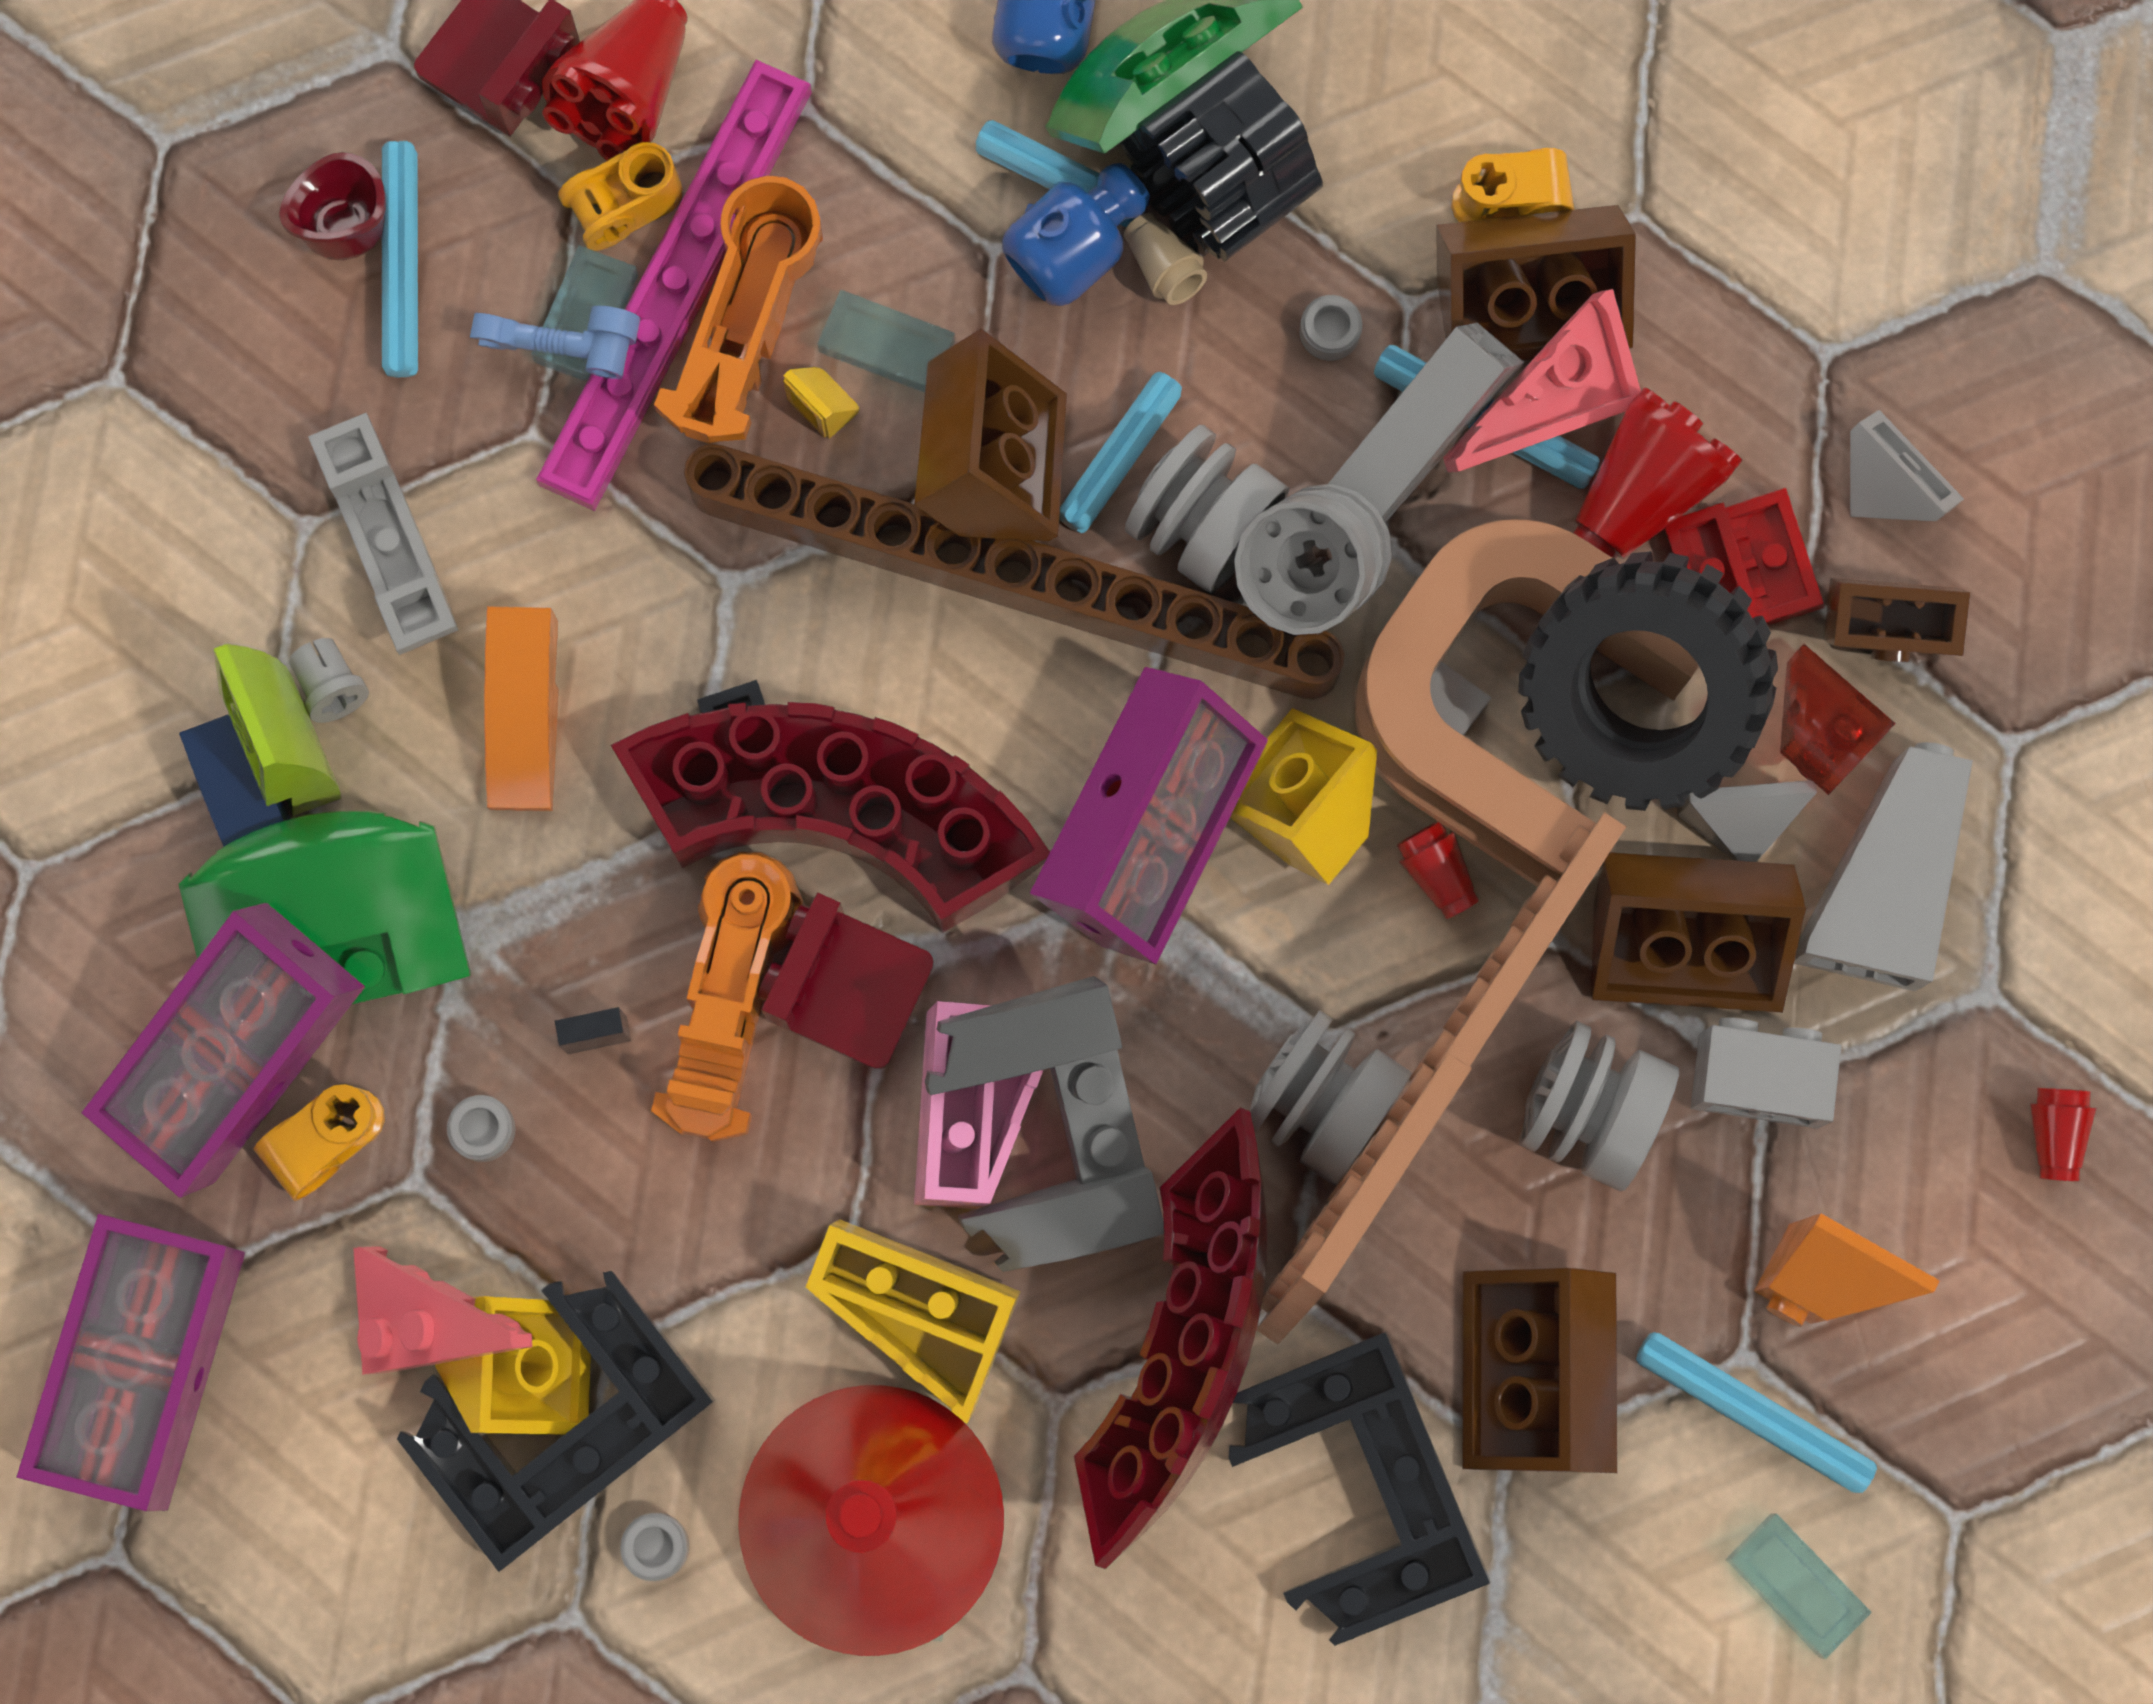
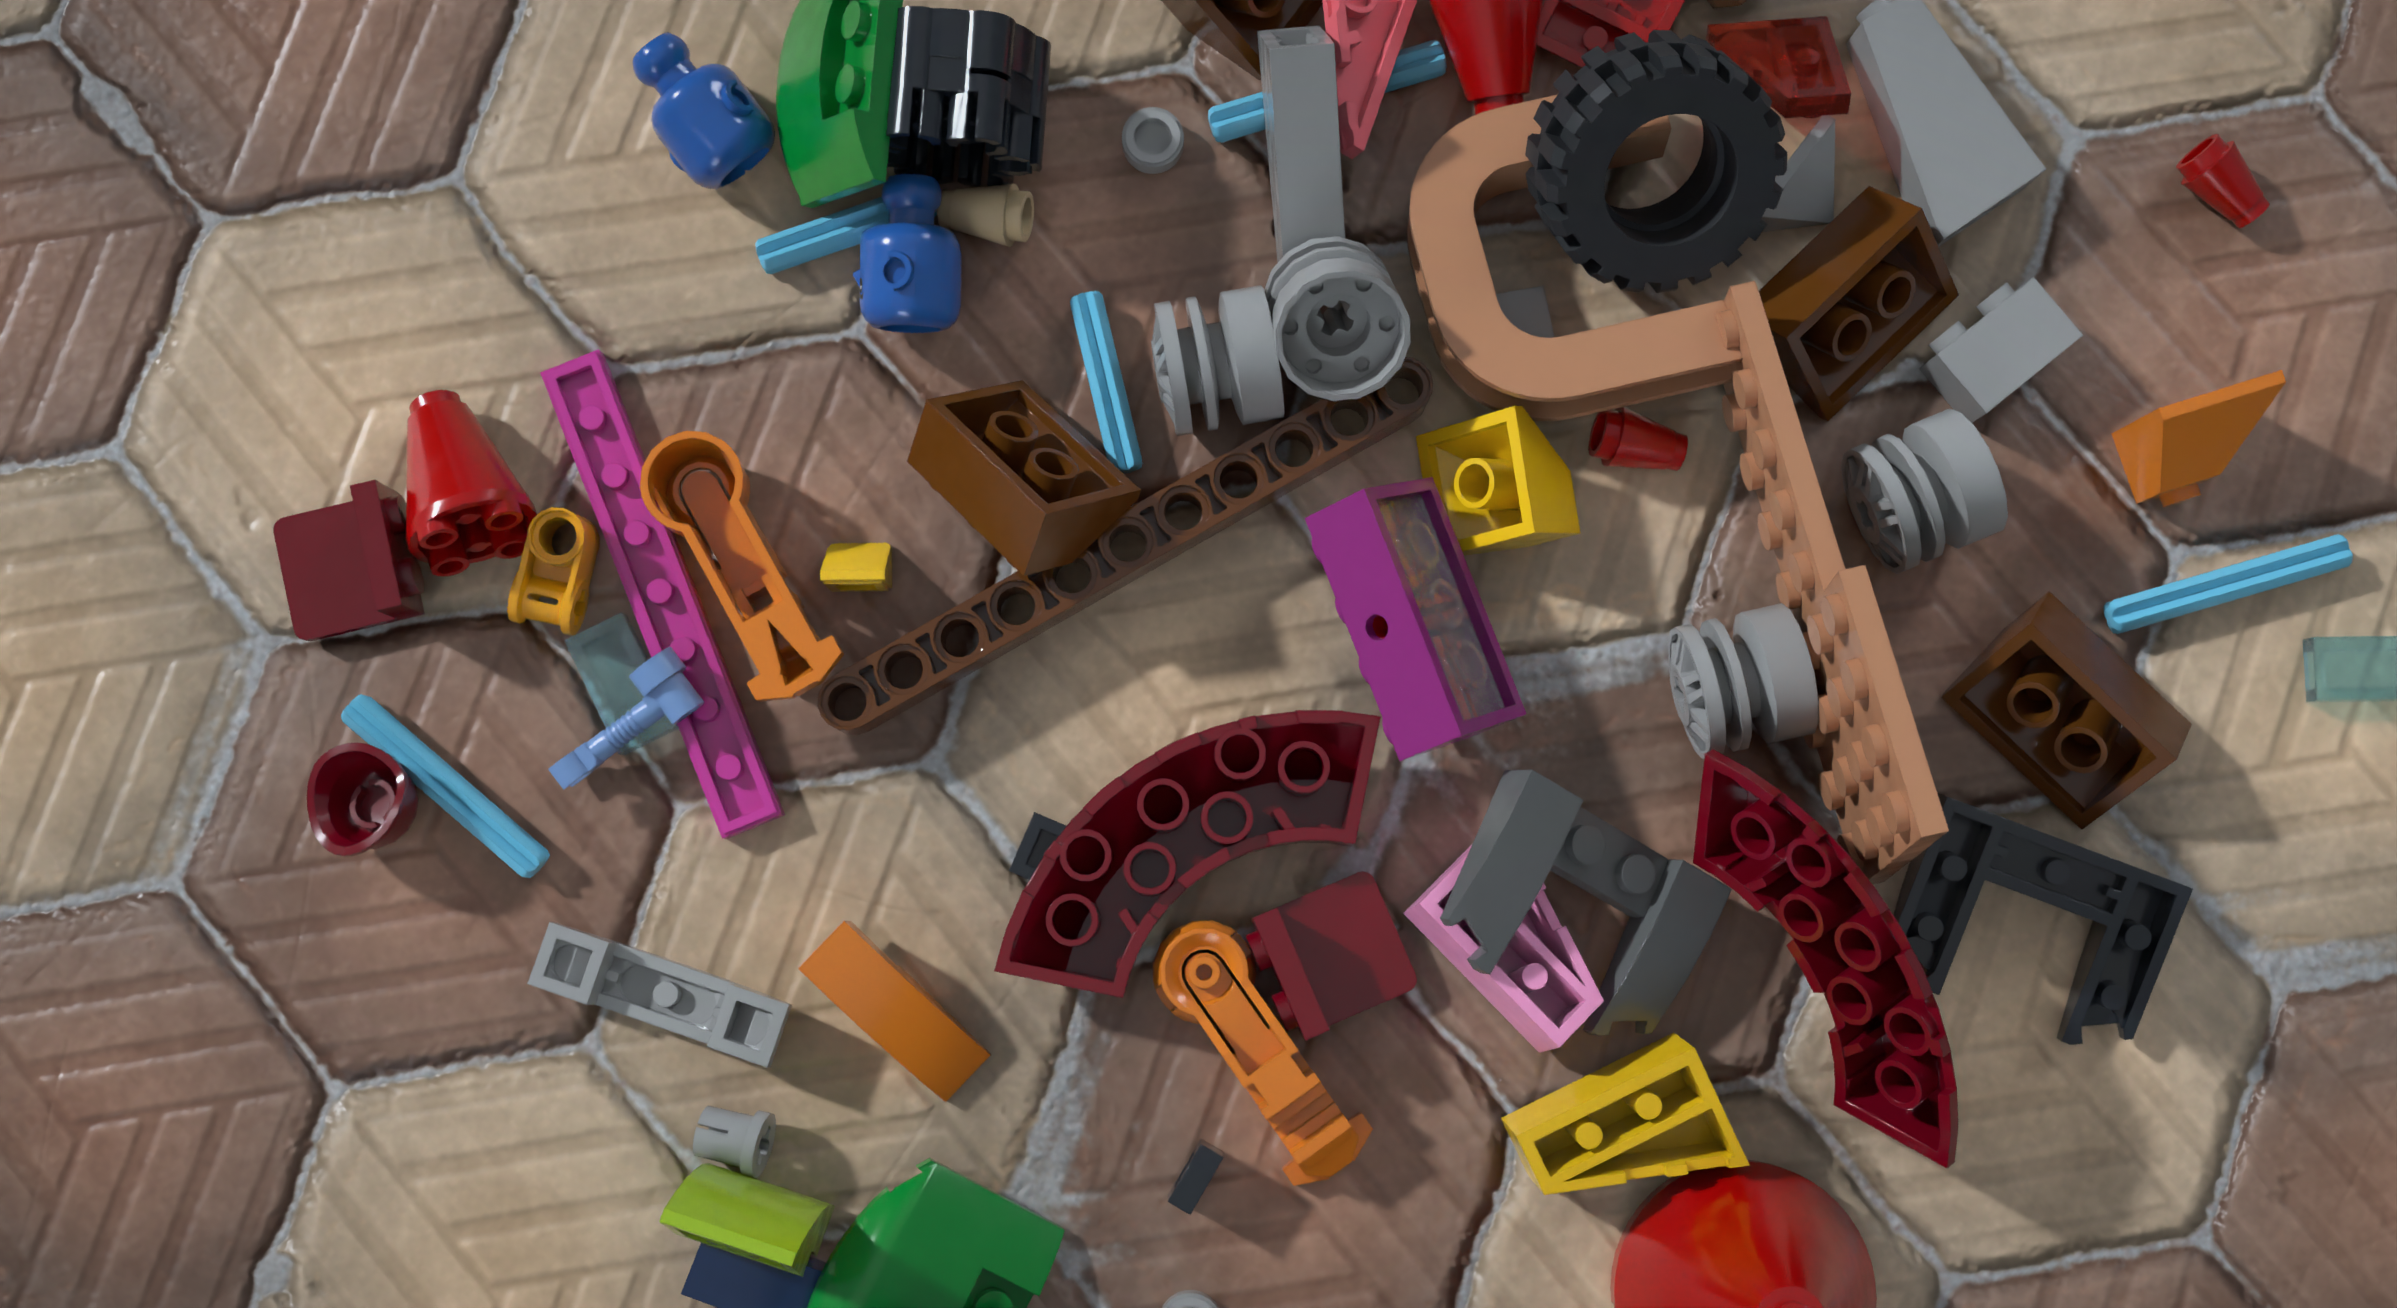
camera: 45 degrees left, 5 degrees up
clear light blue tile [817,290,955,393] -> none

